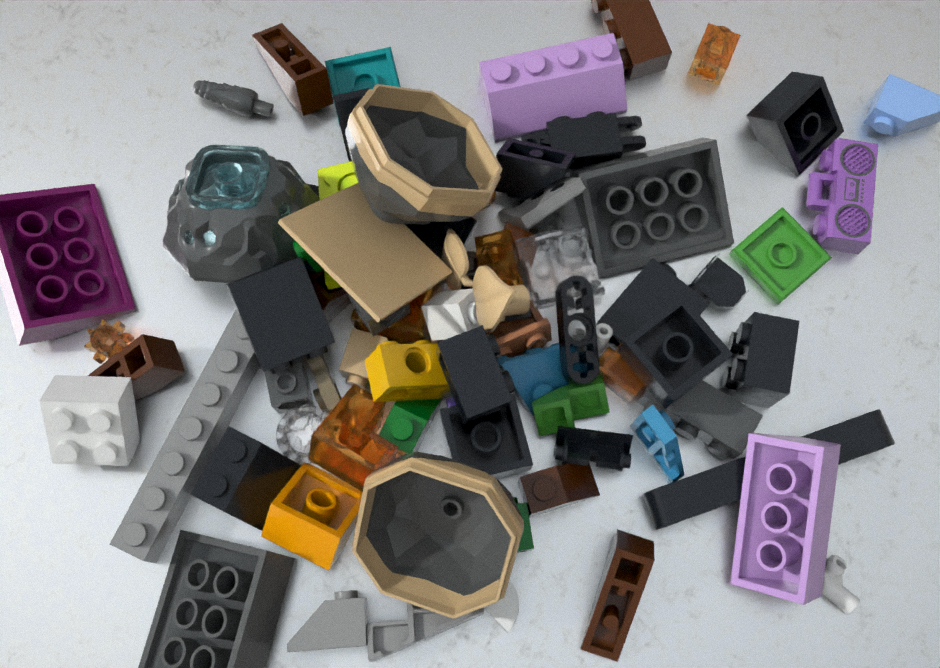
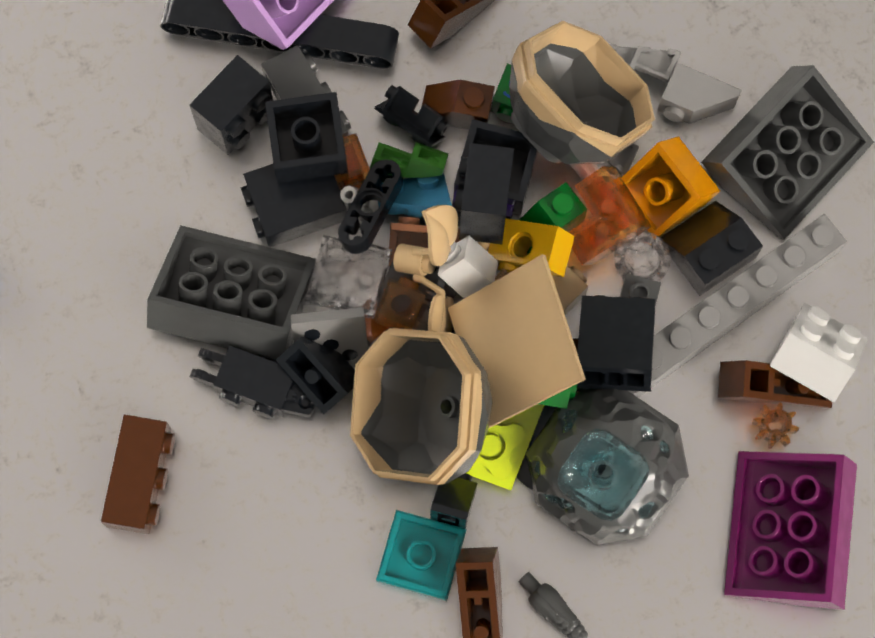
camera: 150 degrees left, 0 degrees up
dark tan plate [305,355,348,417] -> none
lavender slope [479,33,627,142] -> none
dark azure wing [630,405,685,483] -> none
clear orange brick [688,23,741,85] -> none
black piece [691,253,749,311] -> none
bright green tile [729,207,832,305] -> none
black slope [746,71,844,175] -> none
medium lavender piece [806,138,878,254] -> none

